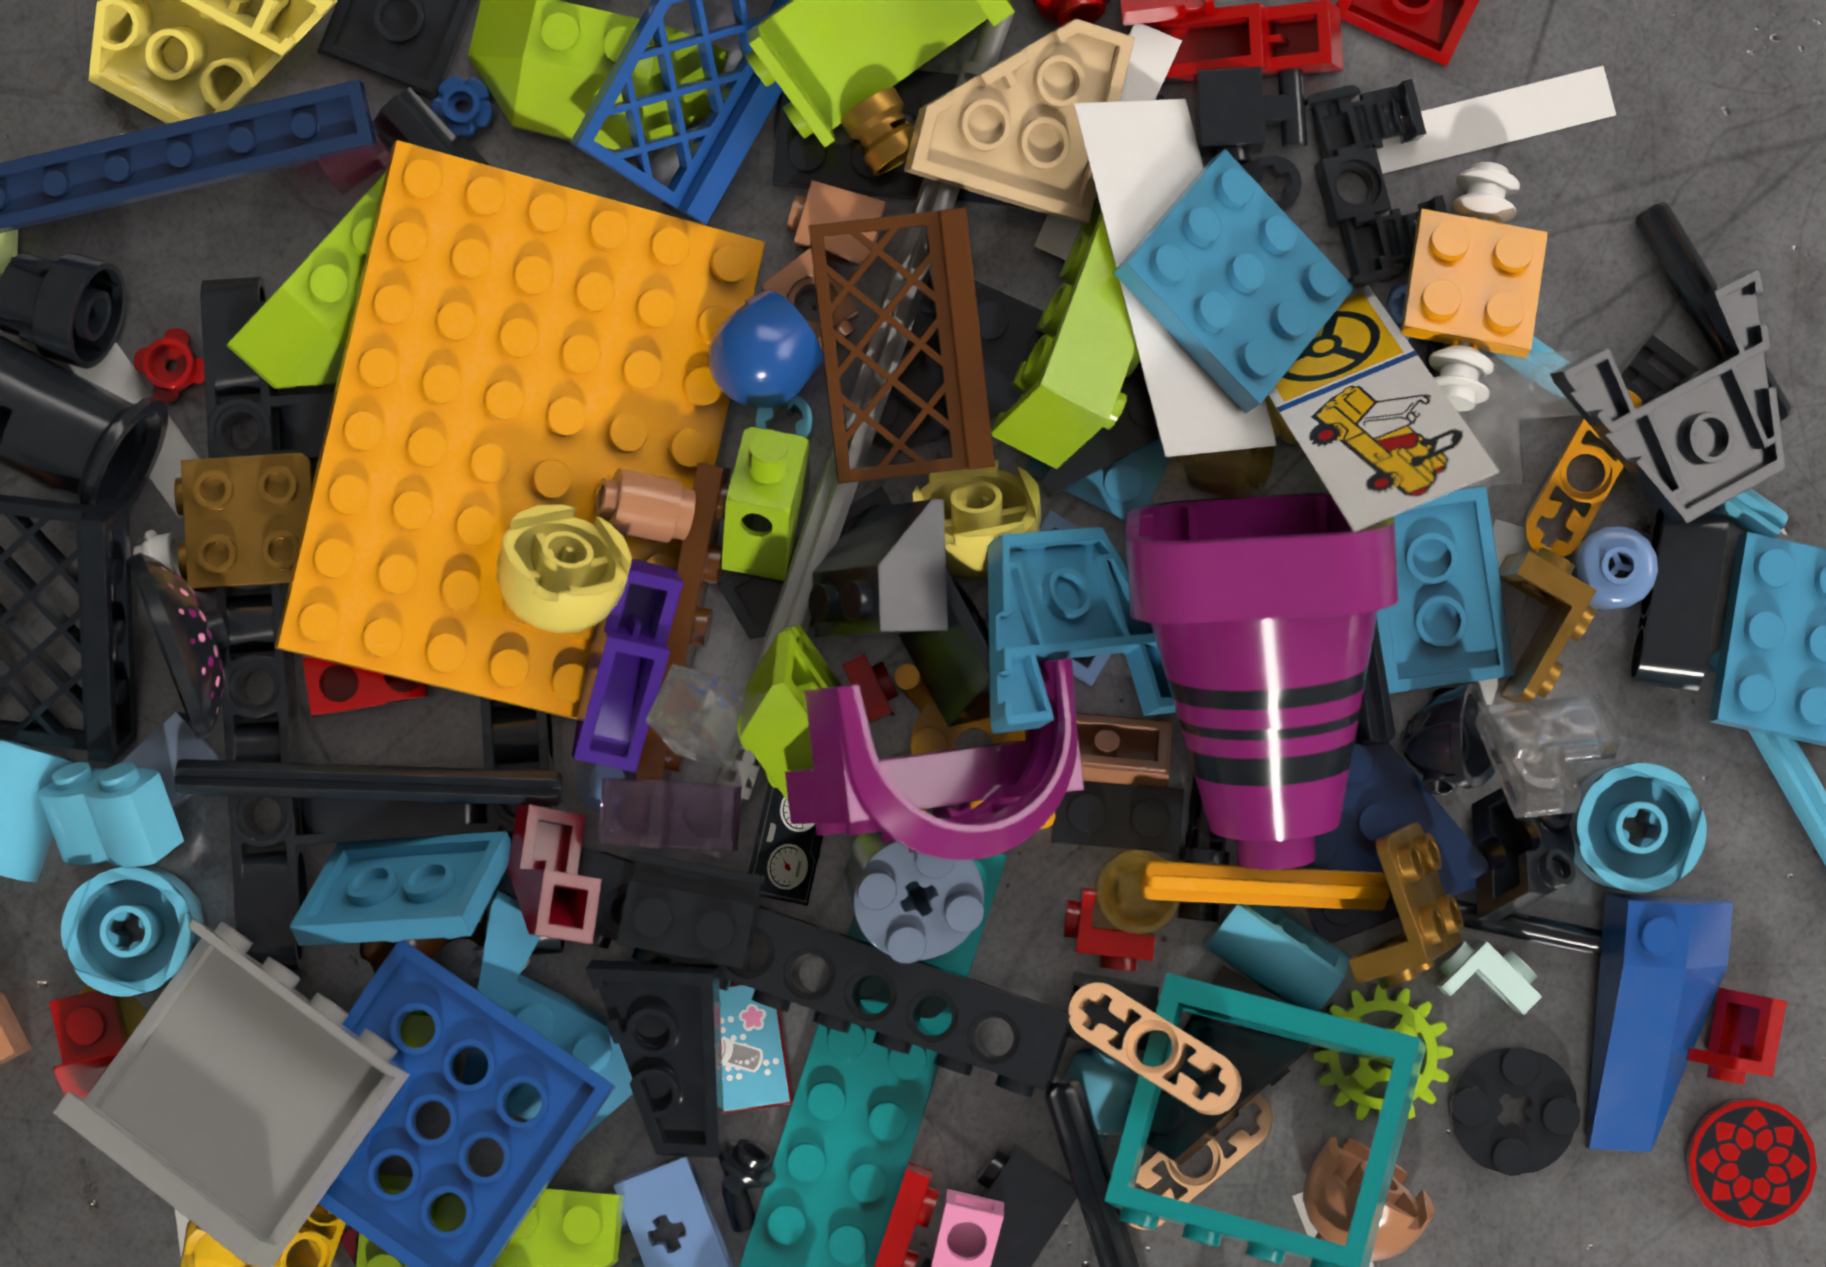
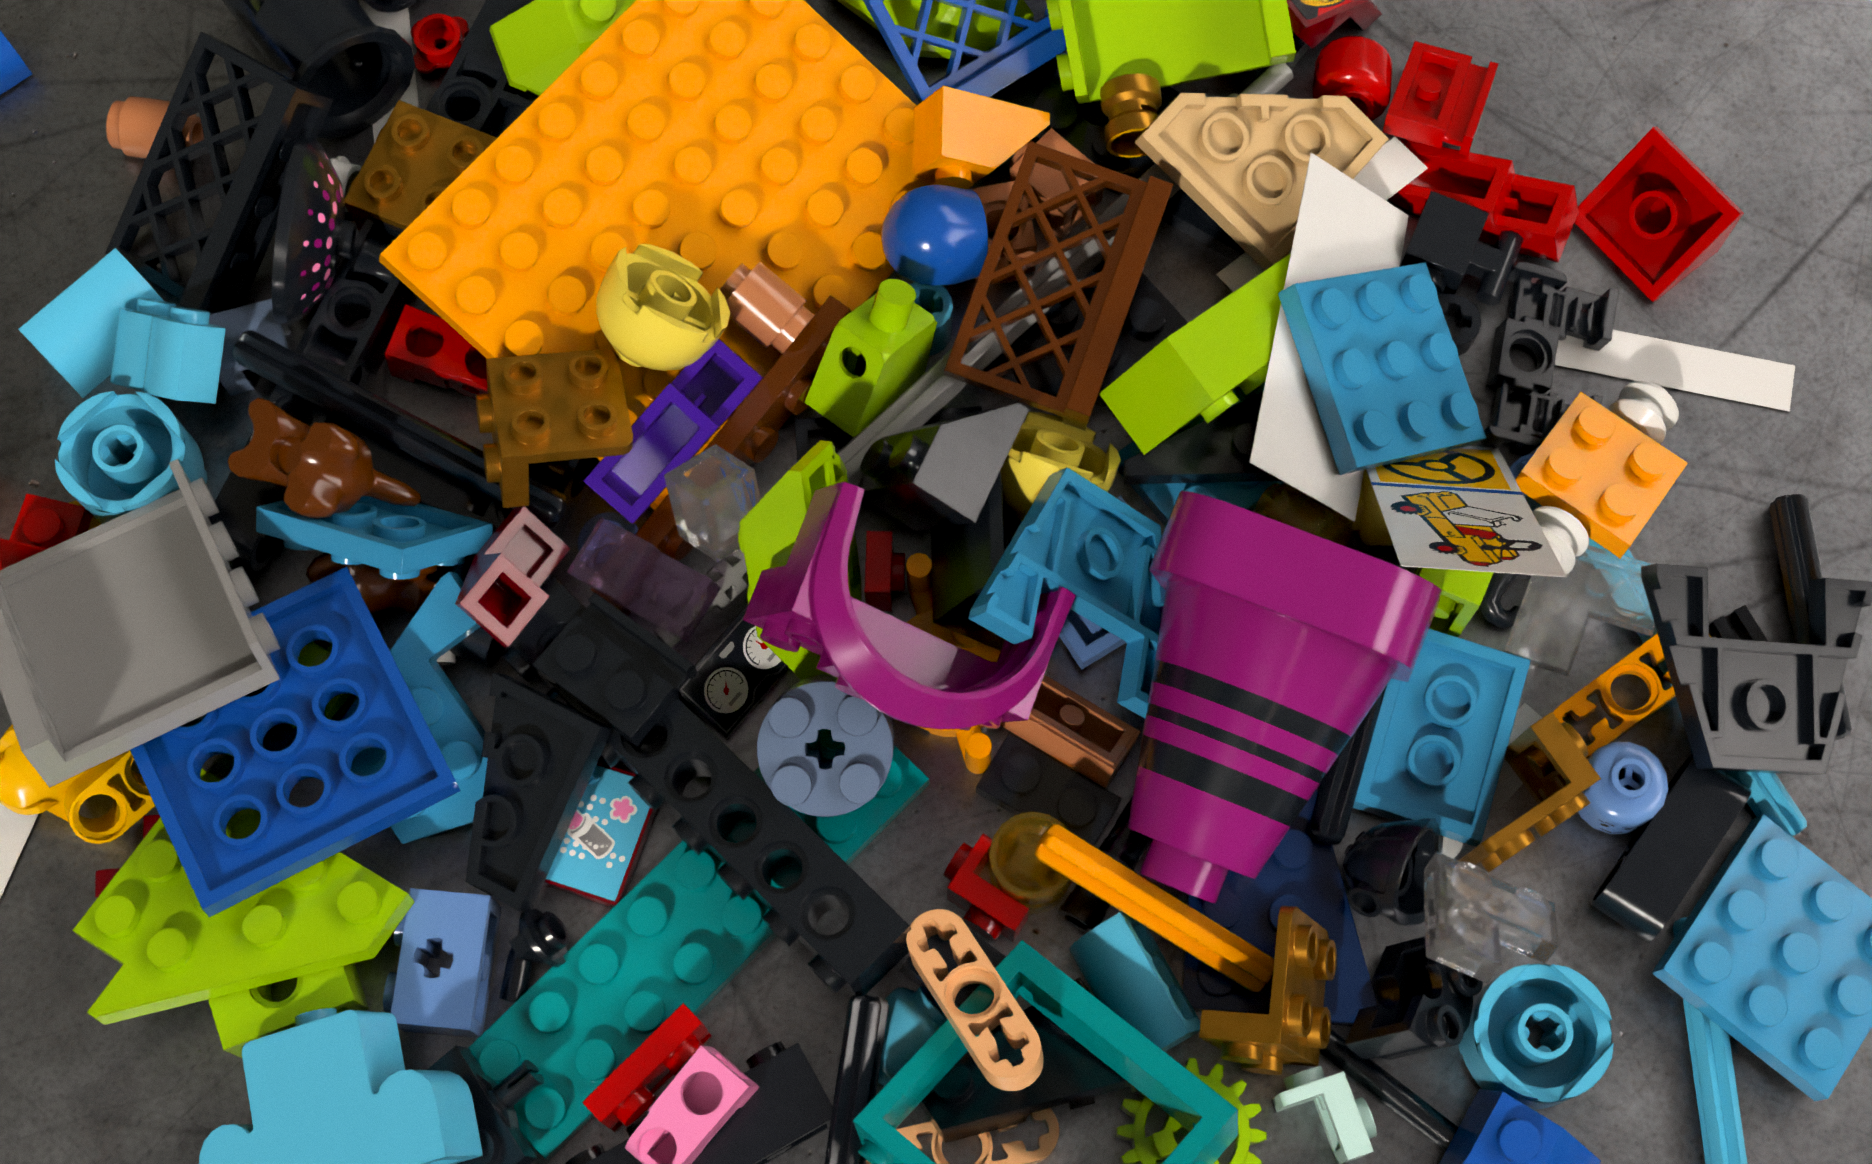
camera: 25 degrees right, 15 degrees down
none -> reddish brown animal [228,397,421,519]
none -> pearl gold bracket [476,349,633,508]
none -> light orange slope [912,86,1050,189]

